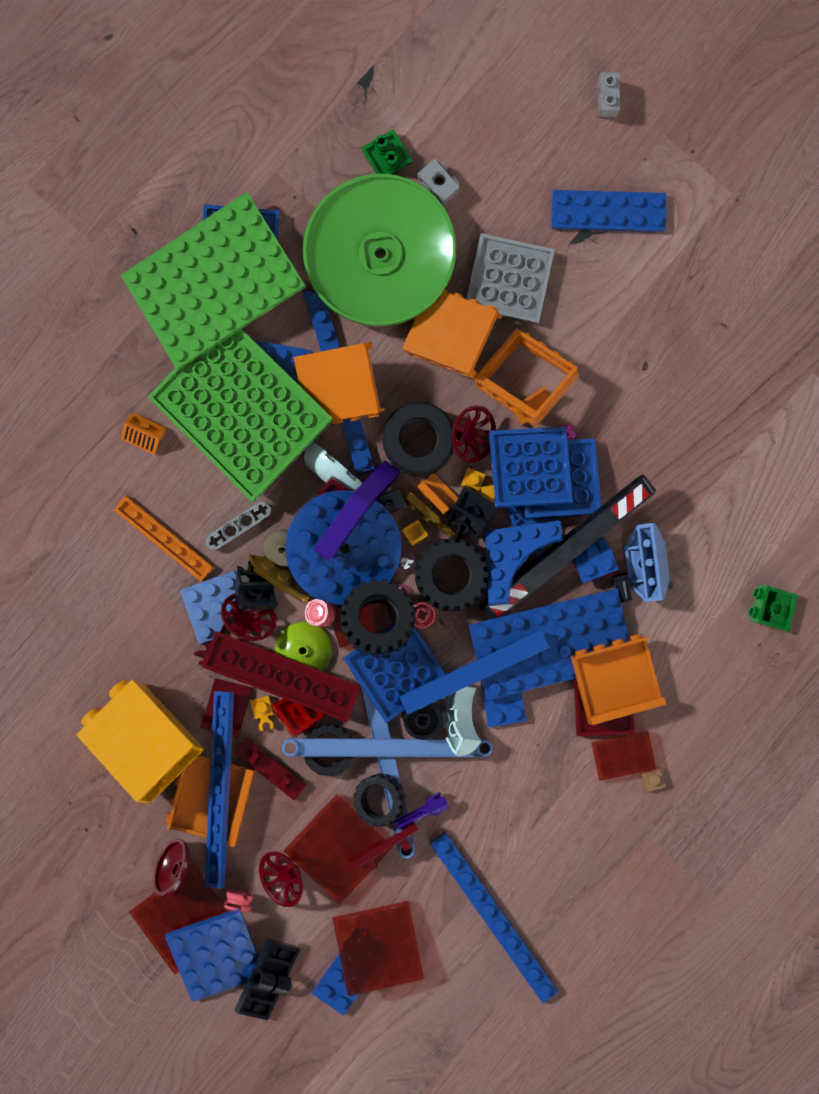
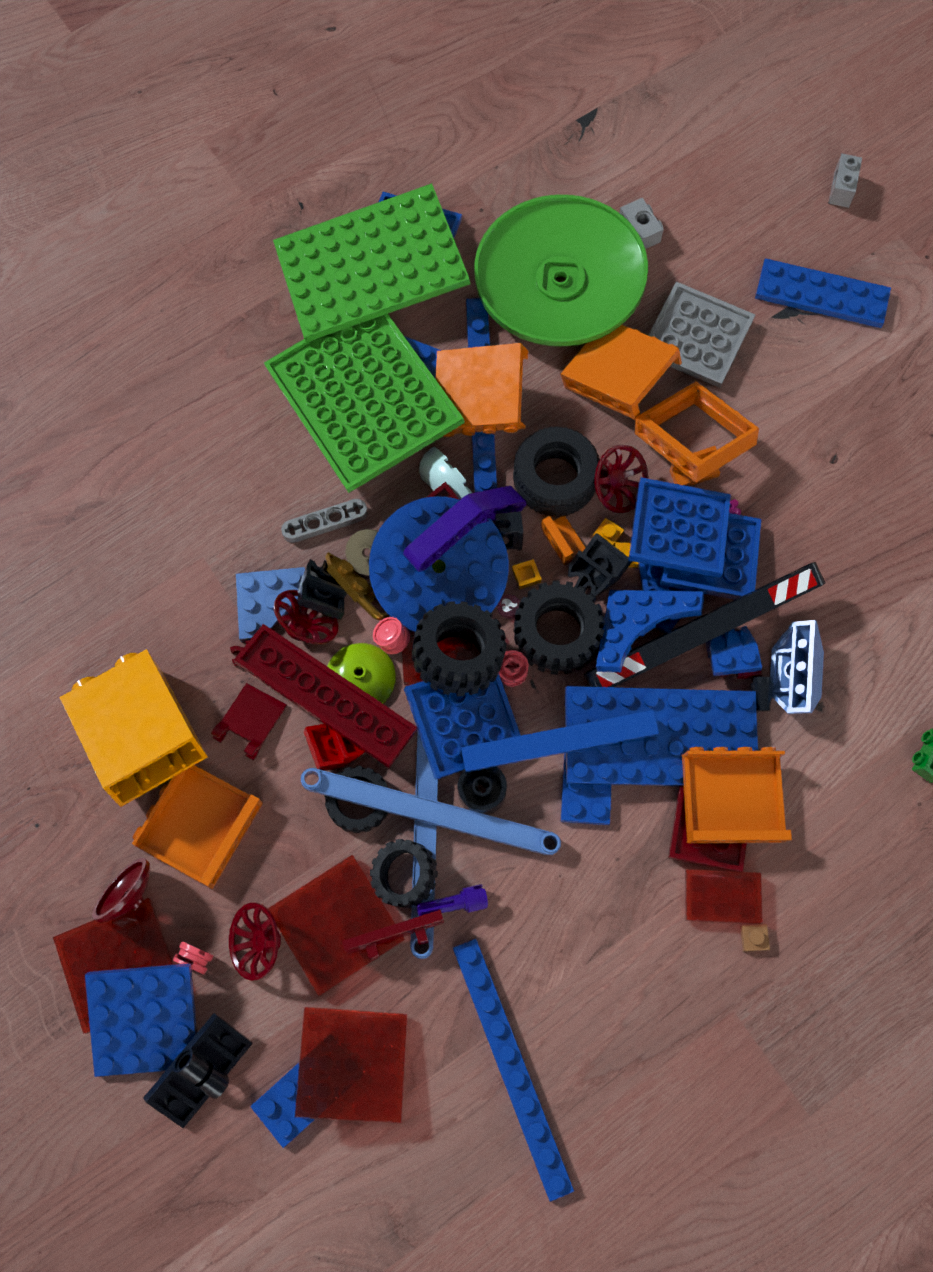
camera: 15 degrees right, 15 degrees down
orange tile [113,495,215,582] -> none
orange panel [121,412,167,455] -> none
blue plate [205,691,234,889] -> none
dark red hinge [234,737,306,800] -> none
light orange plate [250,696,274,731] -> none
green plate [361,129,413,175] -> none
pearl gold plate [397,486,458,539] -> none
light aqua brick [442,685,481,756] -> none

